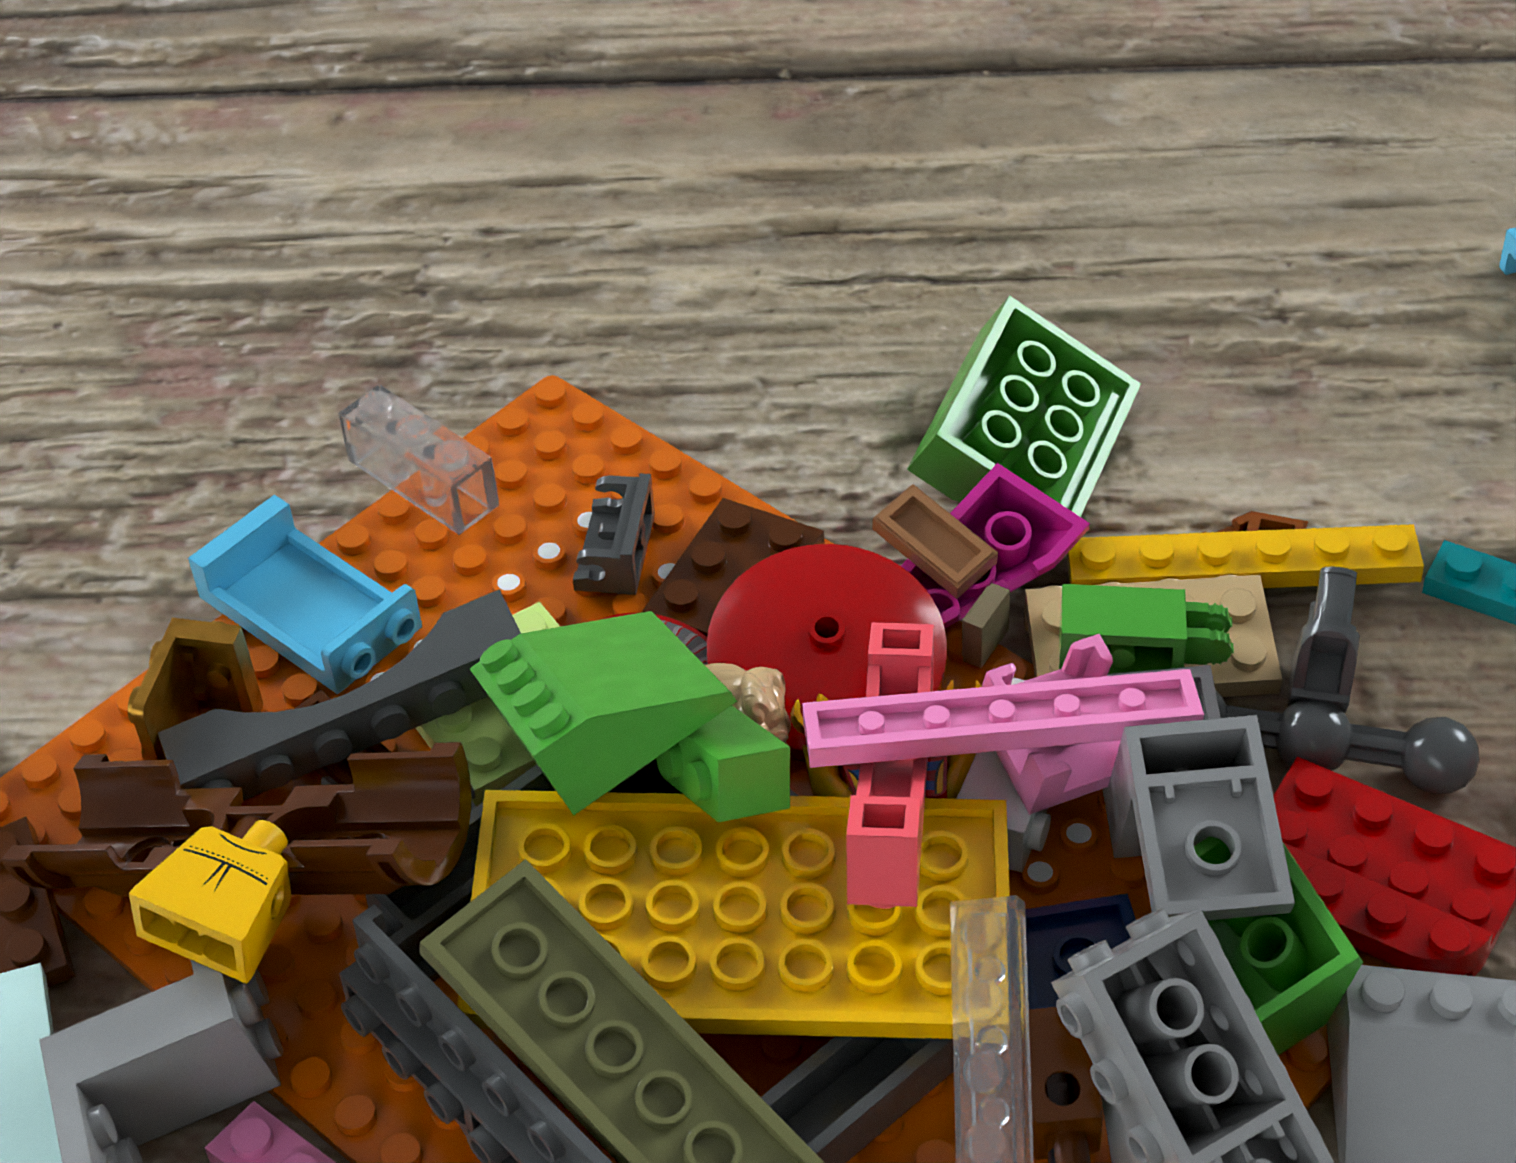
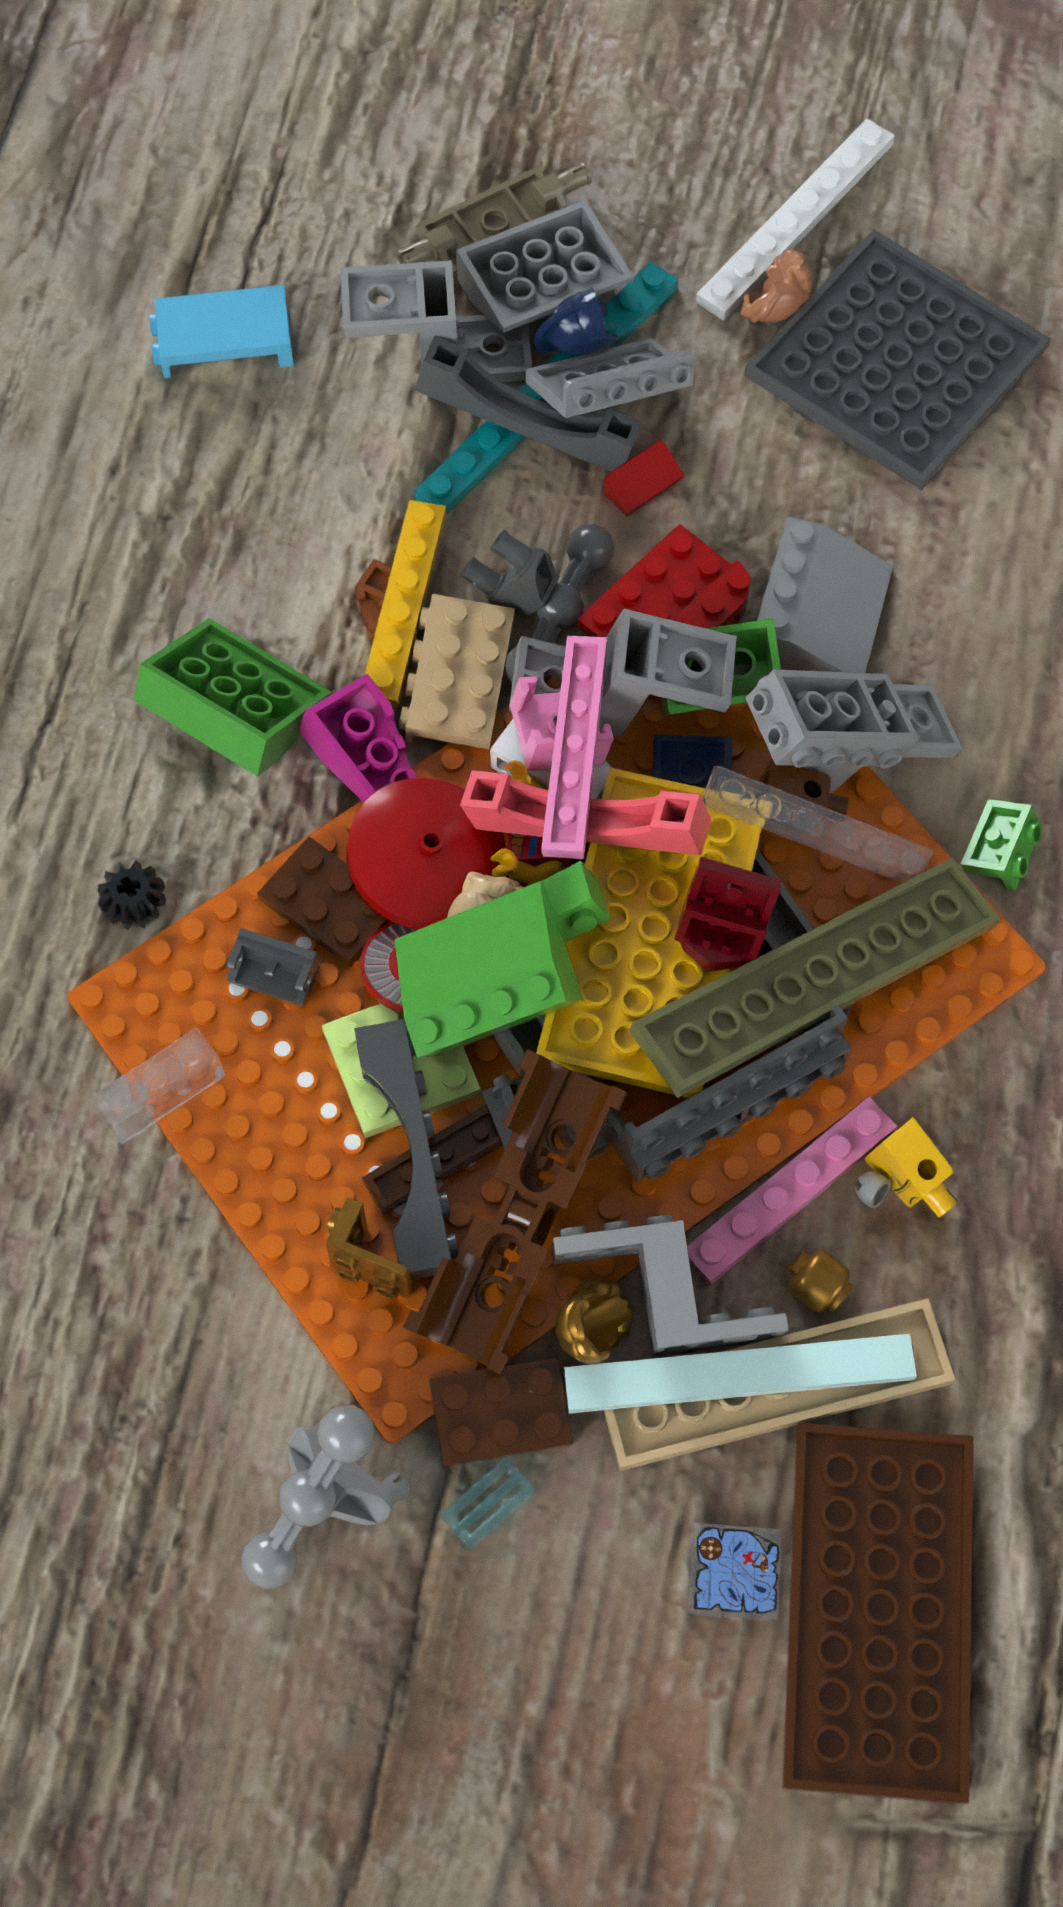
camera: 80 degrees left, 20 degrees up
yellow torso [129,820,291,984] -> none
medium azure panel [188,494,423,695] -> none
medium nougat tile [872,484,998,599] -> none
dark tan tile [962,583,1010,668] -> none
bright green hinge [1059,584,1234,674] -> none
none -> black gear [97,860,166,930]
none -> pearl gold hair [555,1278,633,1364]
none -> dark red piece [674,857,782,972]

